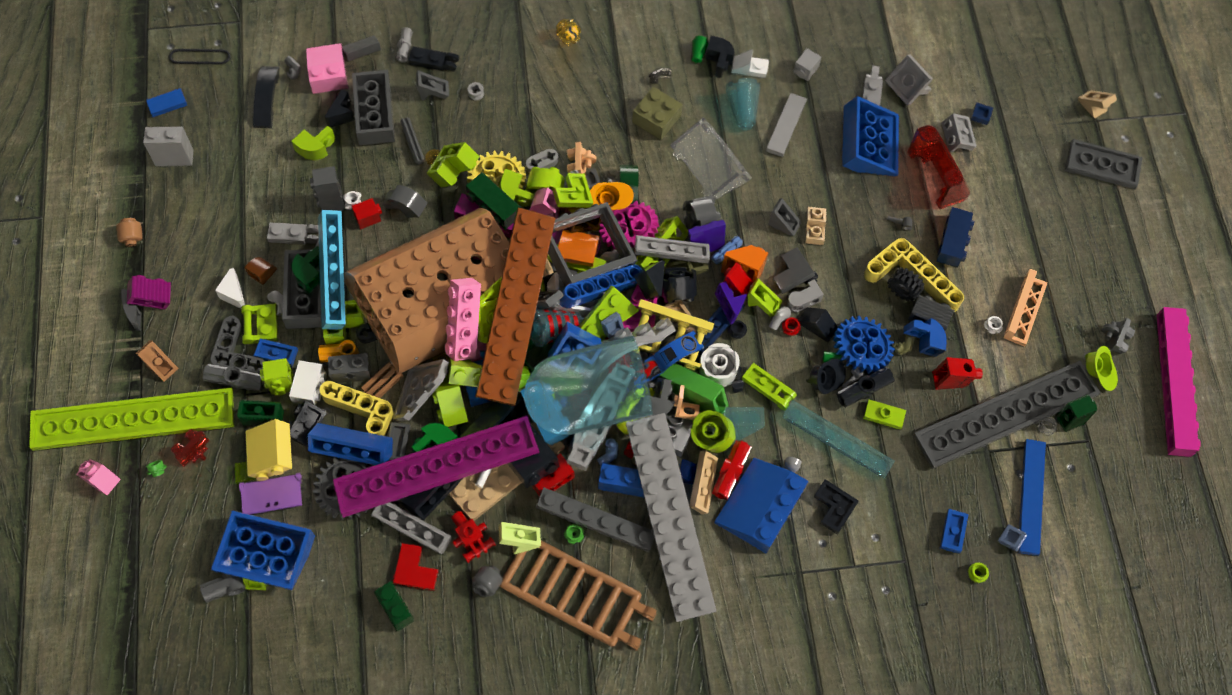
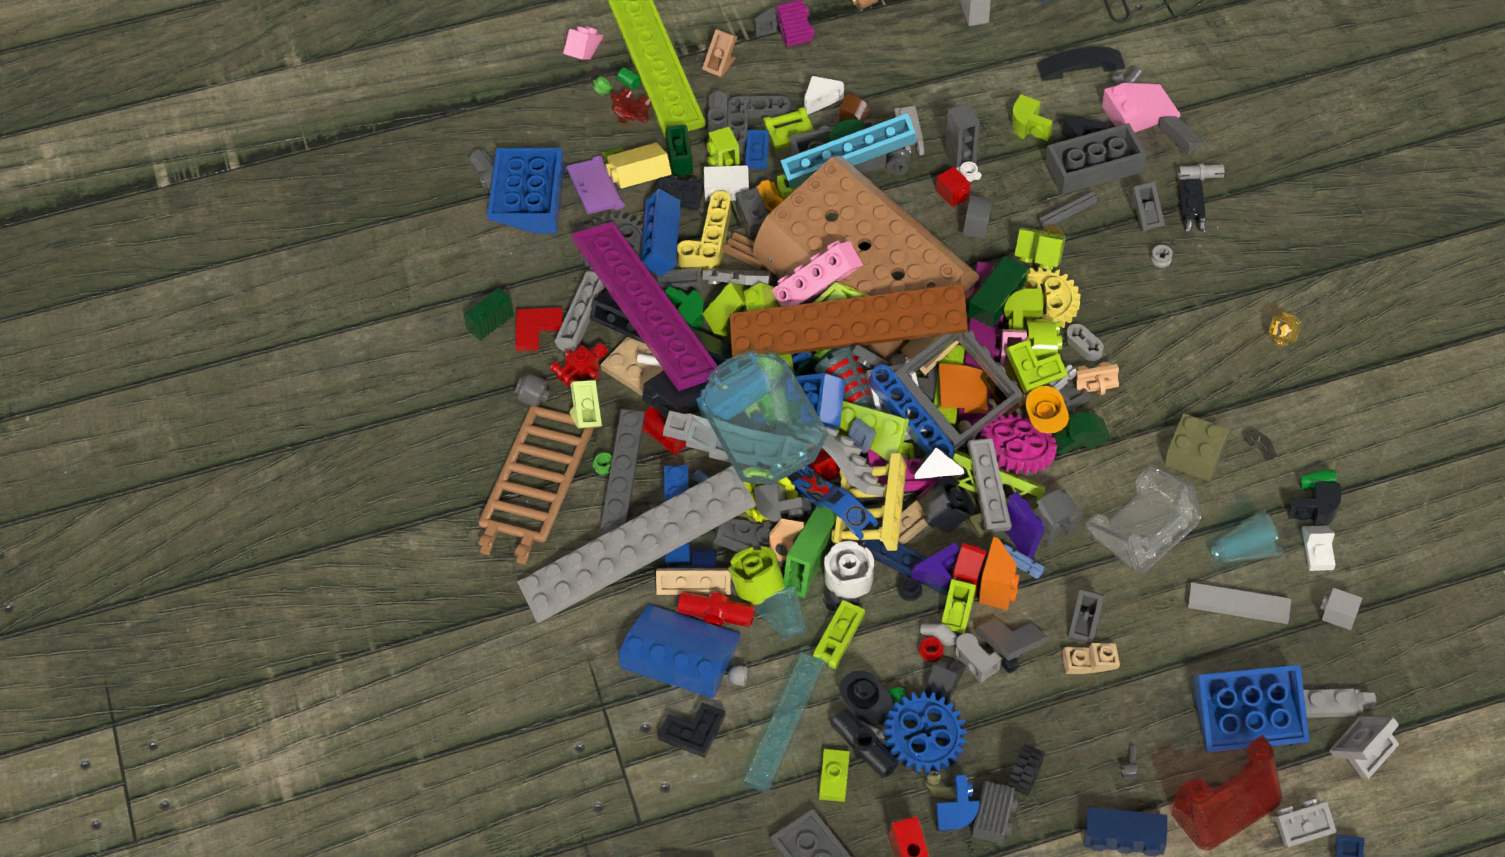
camera: 85 degrees right, 10 degrees down
light yellow beam [864,238,964,312] -> none
none -> green hinge [617,68,641,90]

